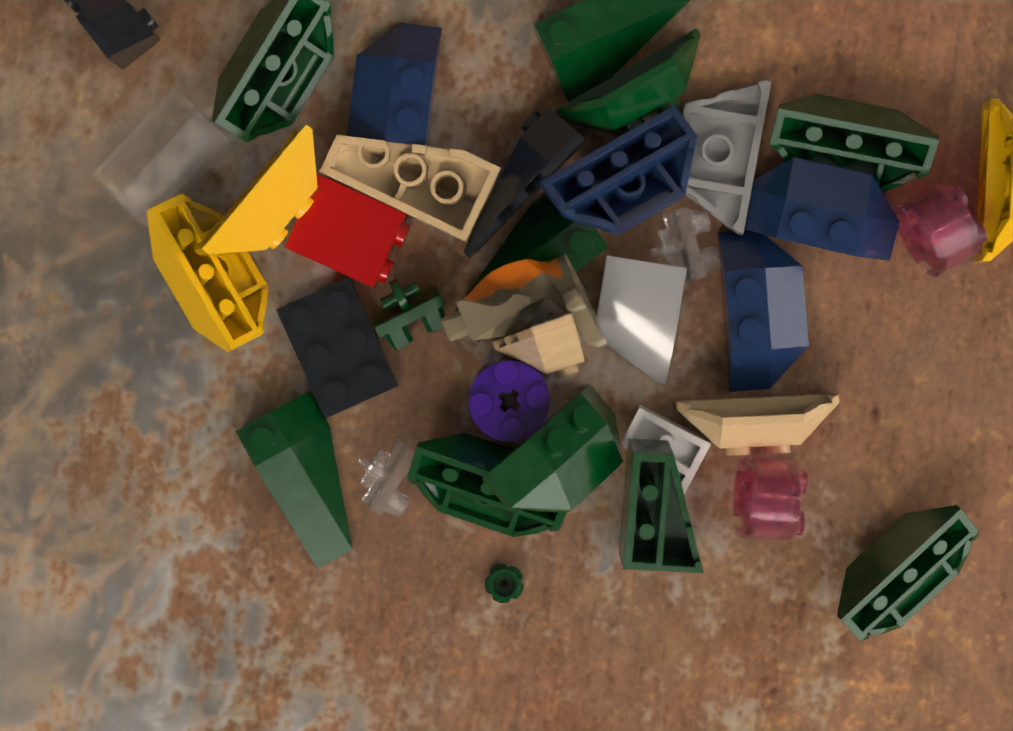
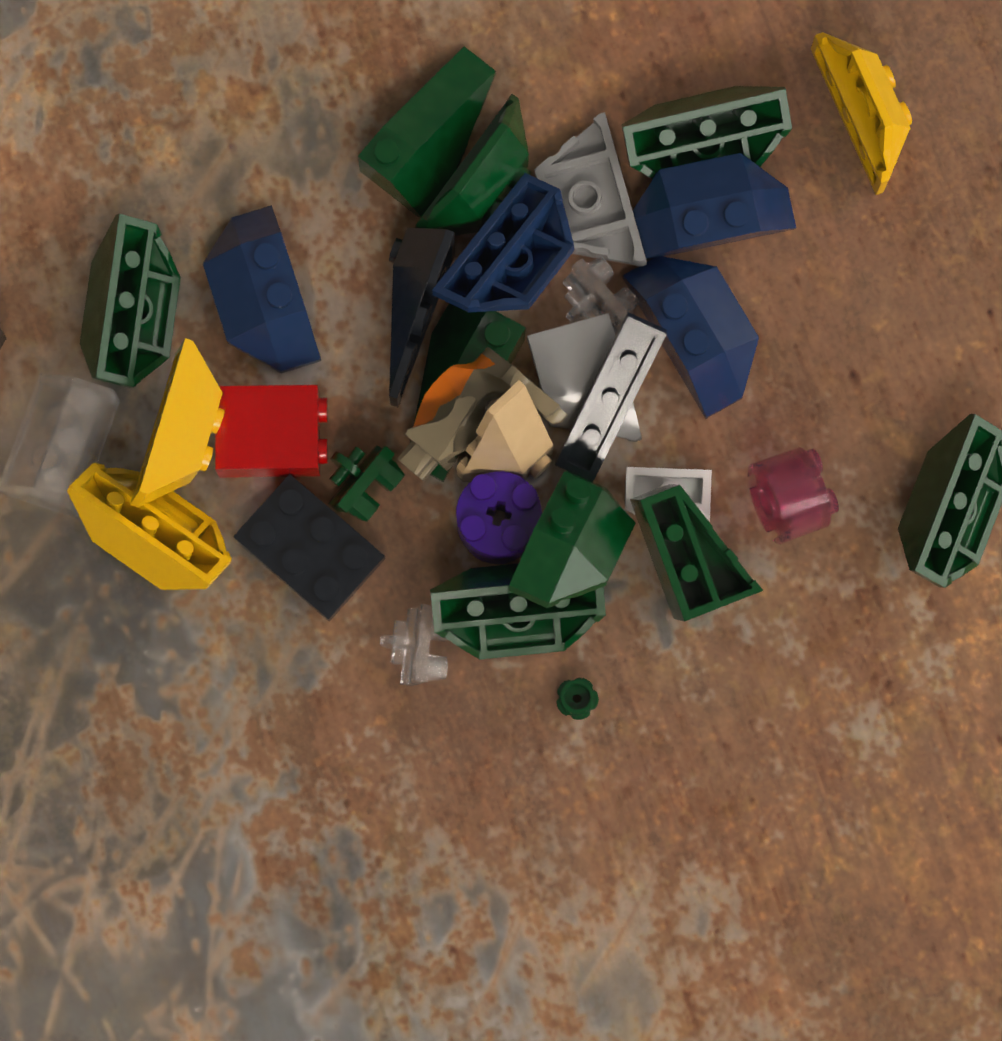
camera: 20 degrees left, 10 degrees down
dark green wedge [235,391,353,569] -> none
tan wedge [319,135,501,243] -> none
tan wedge [674,394,839,456] -> none
clear pink brick [894,183,988,277] -> none
none -> plate [555,312,667,482]

